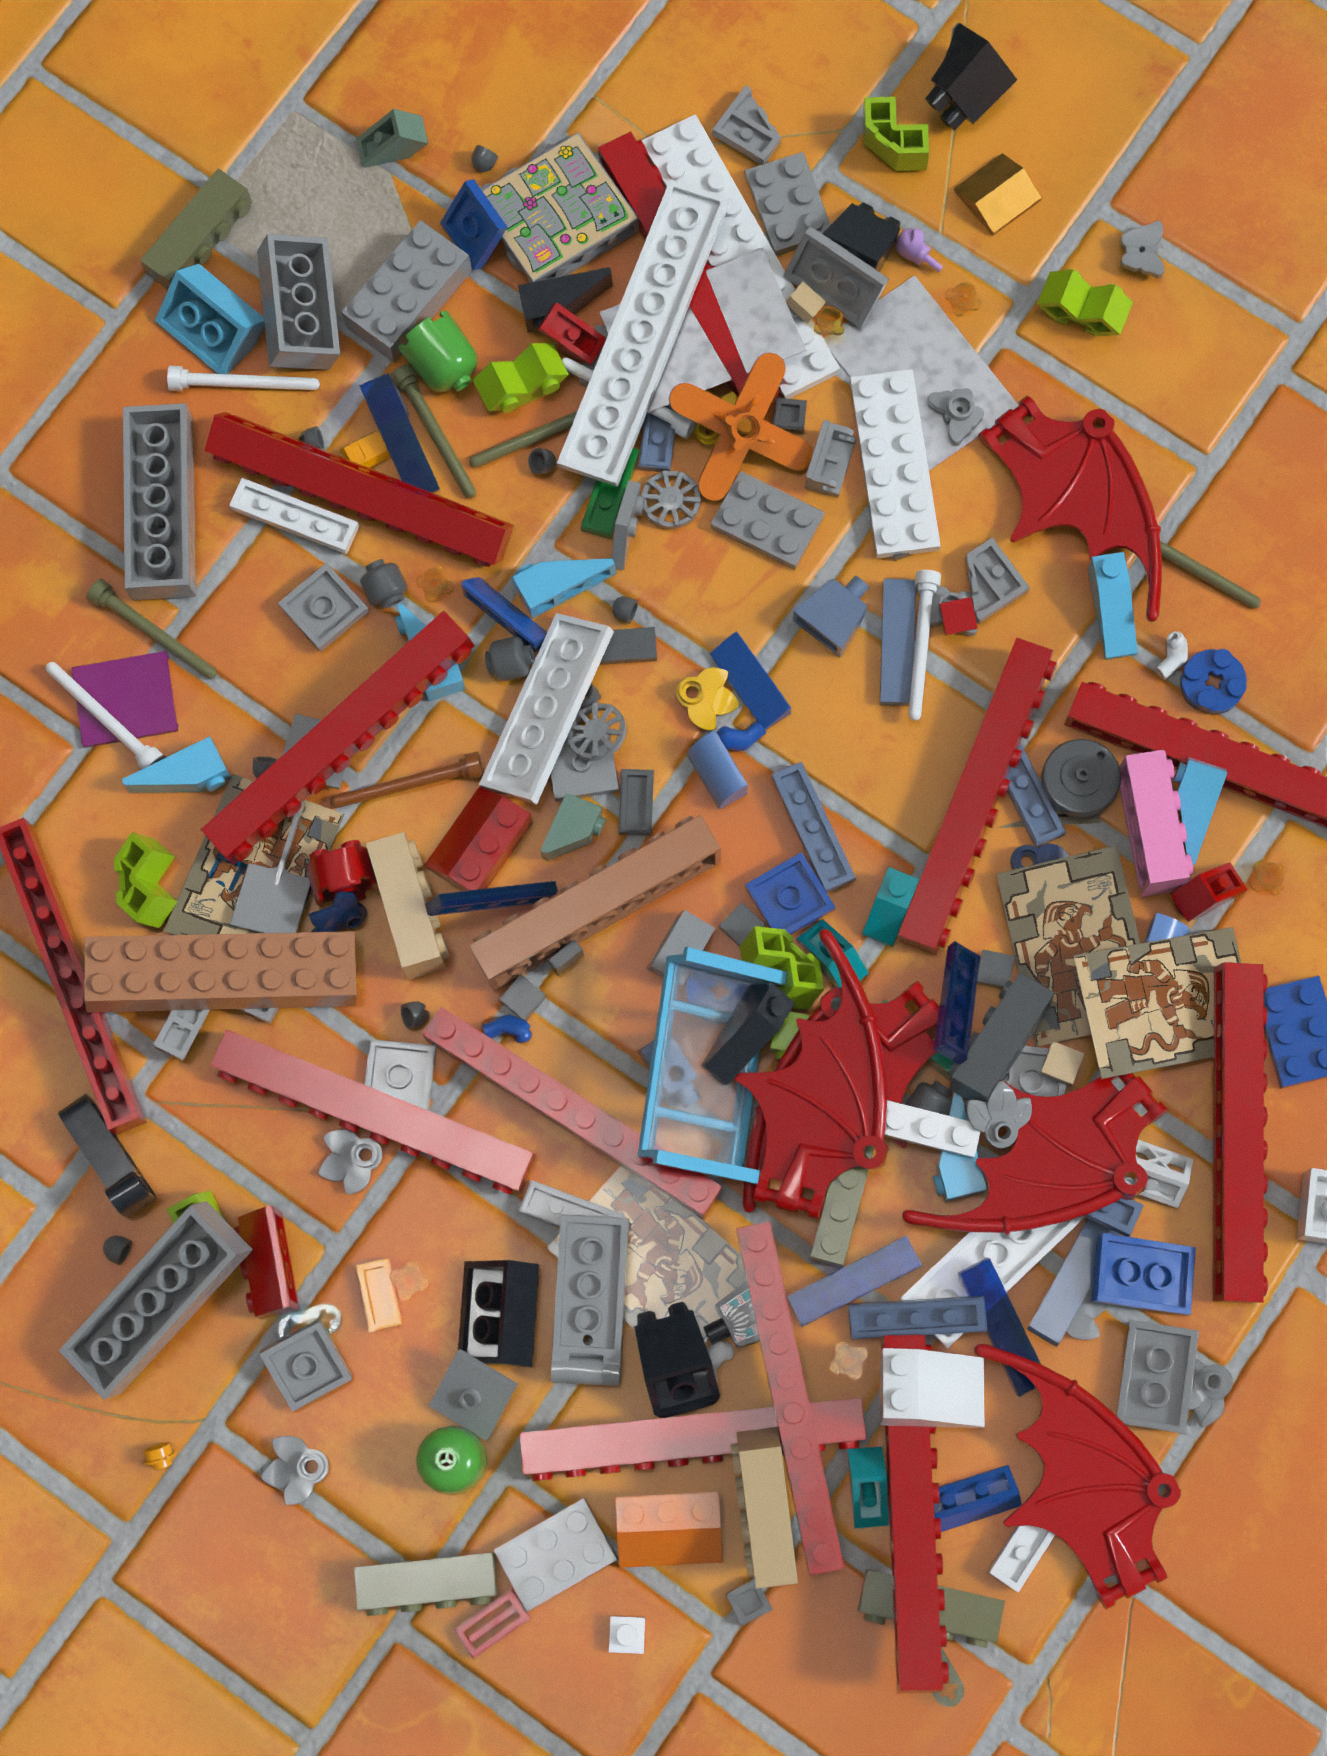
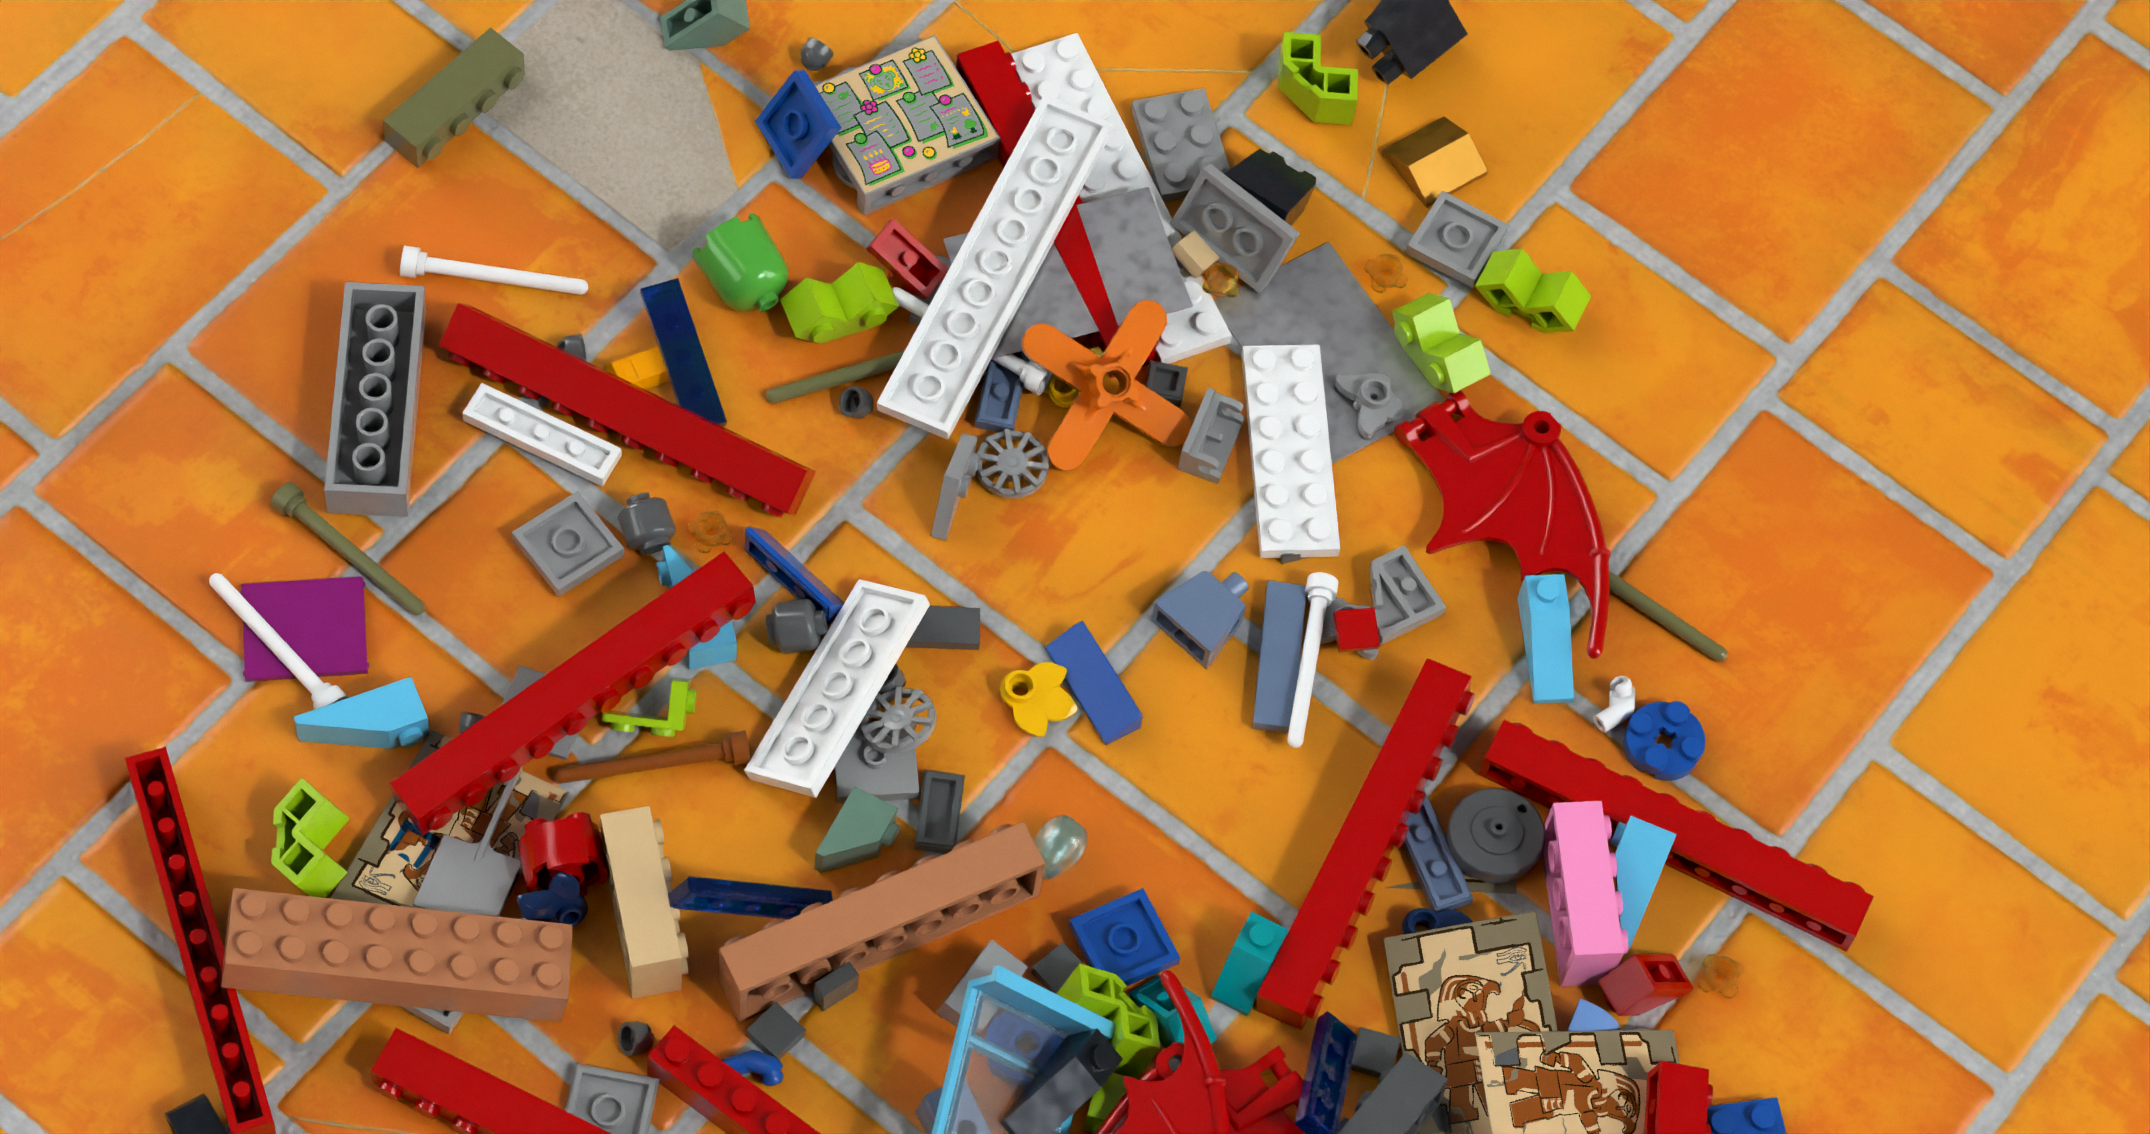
camera: 10 degrees left, 15 degrees down
light grey hinge [153,1010,210,1061] -> none
medium azure slope [155,264,265,374] -> none
light grey brick [257,234,340,370] -> none
light grey brick [341,220,472,363] -> none
olive piece [390,364,476,498] -> none
red slope [424,787,533,902] -> none
medium azure slope [512,558,616,619] -> none
black slope [518,267,613,333] -> none
green tile [581,448,640,539] -> none
dark grey hinge [612,596,638,624] -> none
medium blue brick [687,730,748,810] -> none
light grey plate [711,471,825,570] -> none
light grey wing [712,85,781,165] -> none
blue arm [717,721,766,751] -> none
sand blue plate [771,762,856,892] -> none
lavender piece [896,228,943,273] -> none
light grey animal [1120,221,1164,278] -> none
none -> lime bracket [601,677,697,737]
none -> clear light blue animal [1034,815,1088,880]
none -> lime brick [1392,293,1491,393]
none -> light grey plate [1406,190,1509,288]

